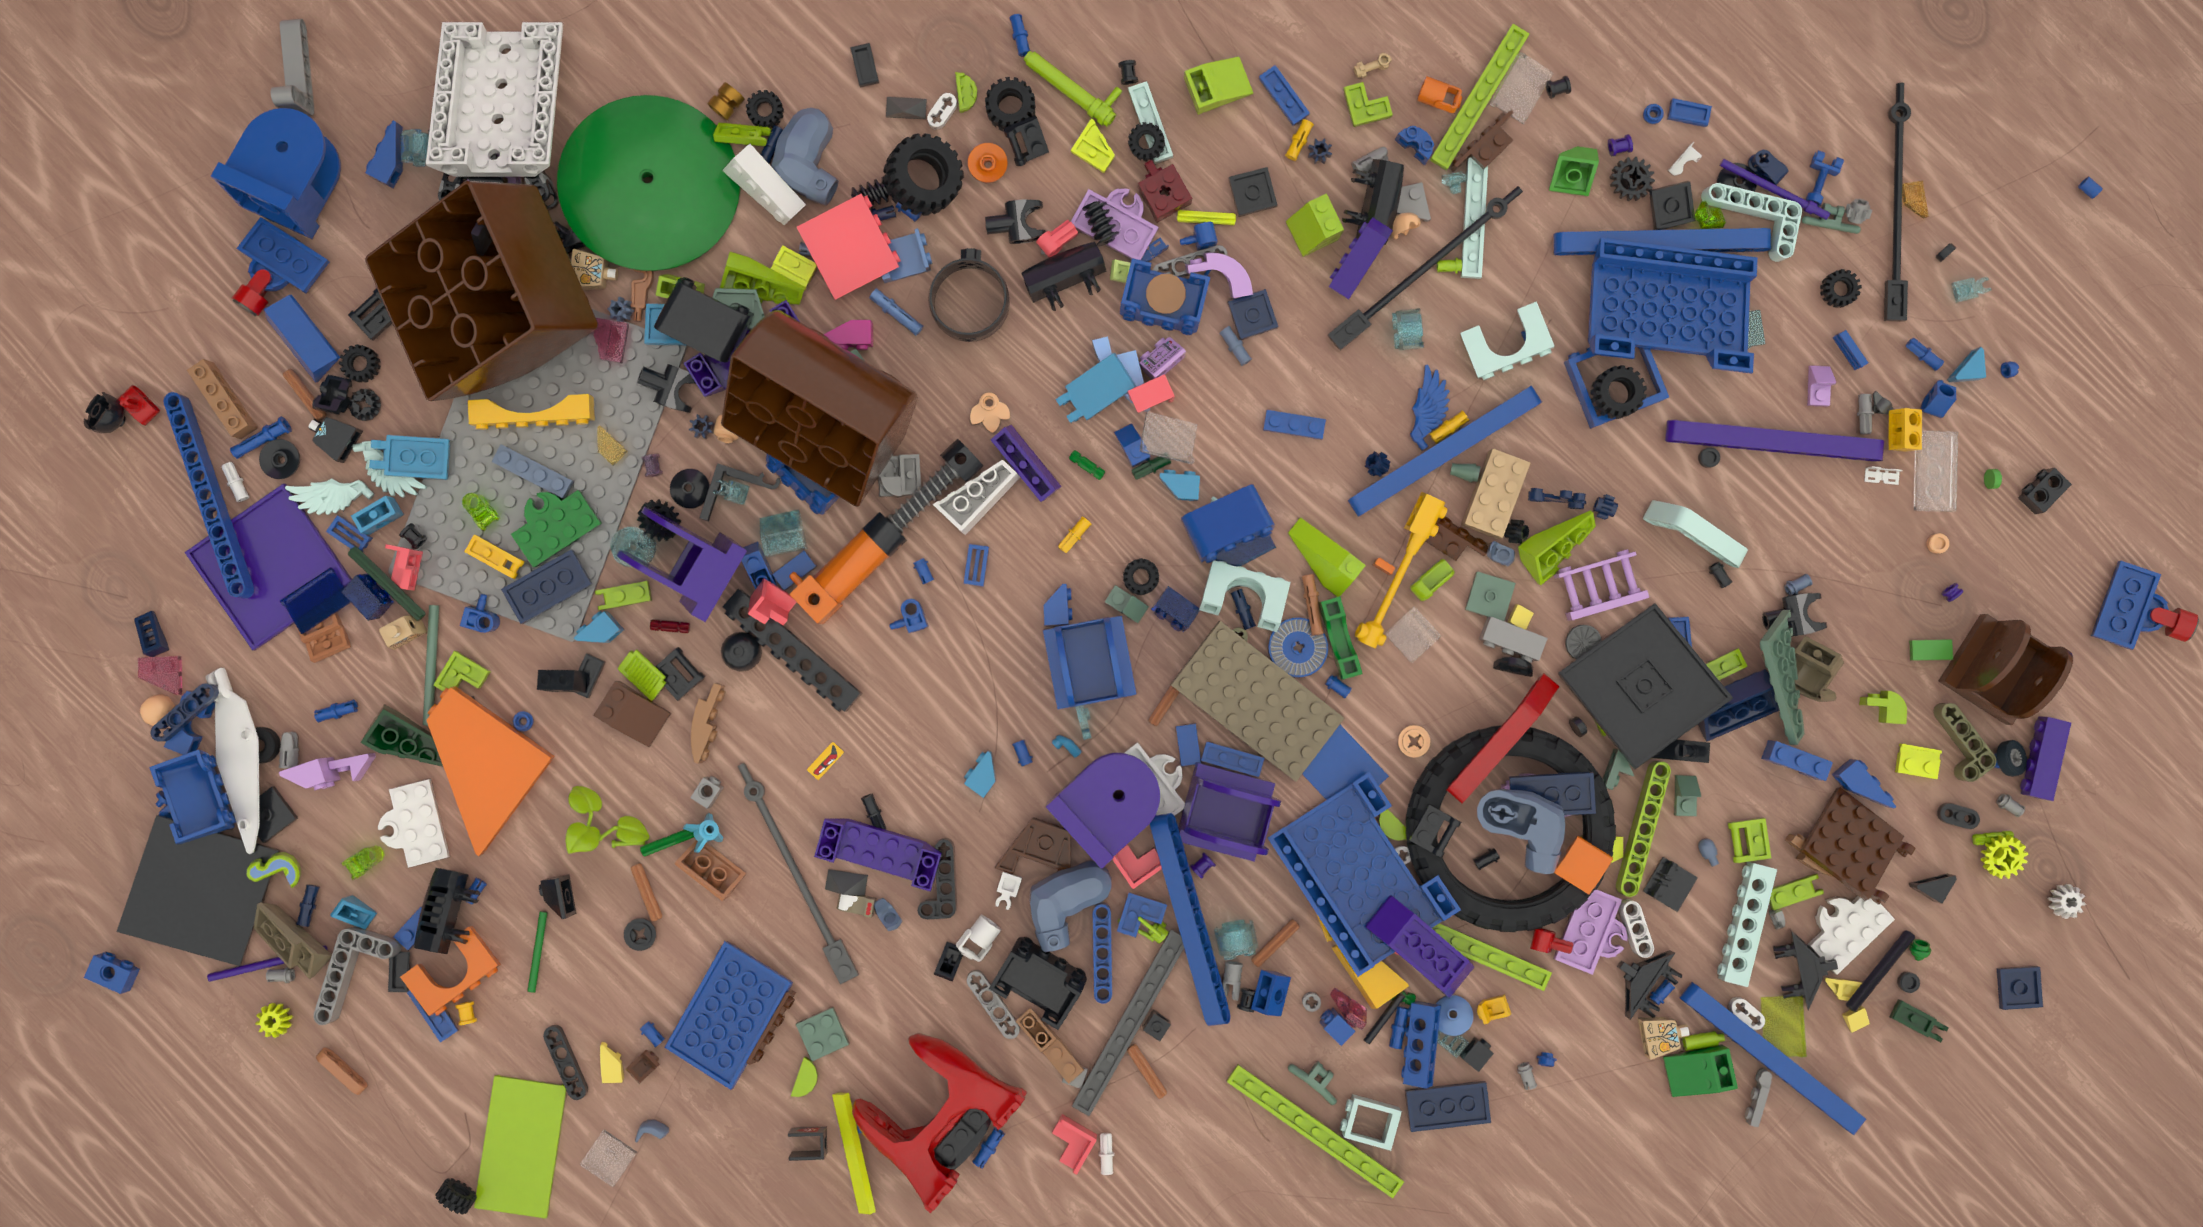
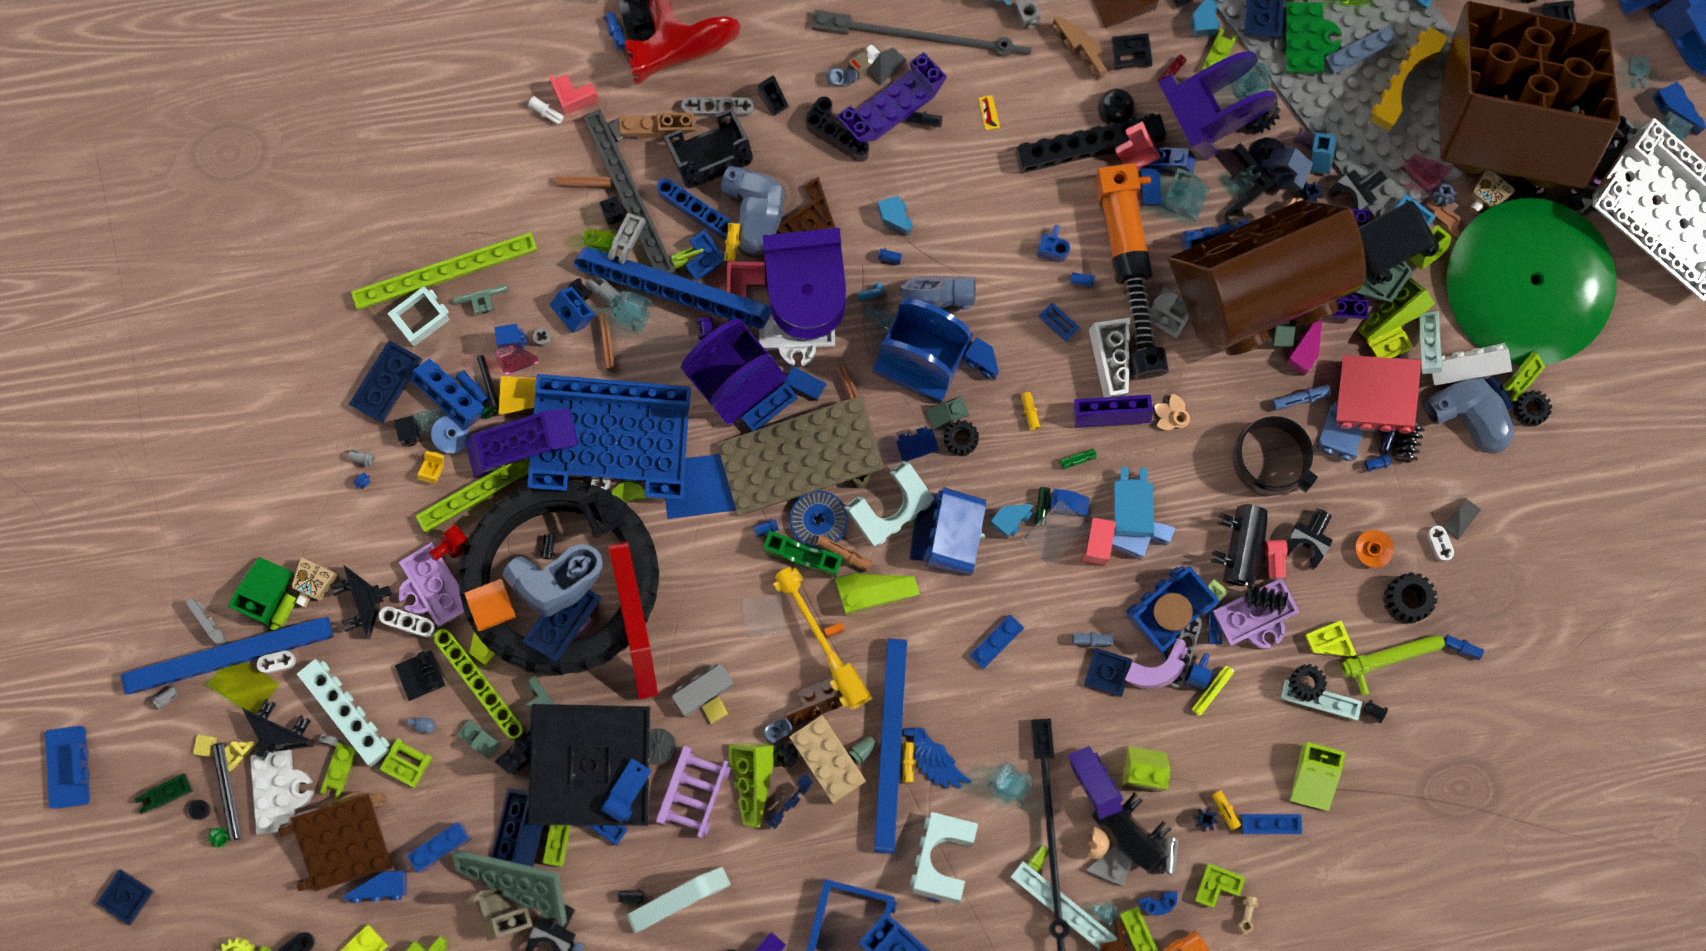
camera: 125 degrees right, 10 degrees down
clear yellow tile [597,425,628,466] -> none
lime window [617,650,666,701] -> none
pearl gold wheel [707,82,745,121] -> none
black tile [850,43,879,88] -> none
black tyre [883,133,964,216] -> none
lime tile [955,72,978,113] -> none
white piece [956,914,1001,962] -> none
white plate [996,871,1022,910] -> none
black plate [1003,115,1049,166] -> none
dark red hinge [1138,159,1193,223] -> none
lavender slope [1139,337,1186,380] -> none
black plate [1229,167,1278,217] -> none
dark blue pin [1230,589,1256,630] -> none
dark blue gear [1365,451,1391,477] -> none
light nougat gear [1398,725,1430,758] -> none
lime animal [1410,559,1455,601] -> none
sand green plate [1465,571,1516,621] -> none
black tile [1493,657,1533,677] -> none
black tile [1569,717,1588,737] -> none
black tyre [1590,365,1647,419] -> none
dark blue gear [1593,494,1618,520] -> none
blue pin [1649,979,1675,1006] -> none
black slope [1909,873,1957,904] -> none
none -> blue bracket [45,726,90,809]
none -> light grey pin [153,685,180,709]
none -> clear neon green piece [583,228,618,253]
none -> blue door [600,758,652,823]
none -> light grey hinge [608,213,646,264]
none -> yellow pin [724,223,741,262]
none -> sand blue piece [900,276,976,310]
none -> sand blue plate [1260,148,1313,190]
none -> dark azure slope [1311,133,1337,175]
none -> light aqua plate [1419,311,1442,374]
none -> clear light blue plate [1628,55,1650,89]

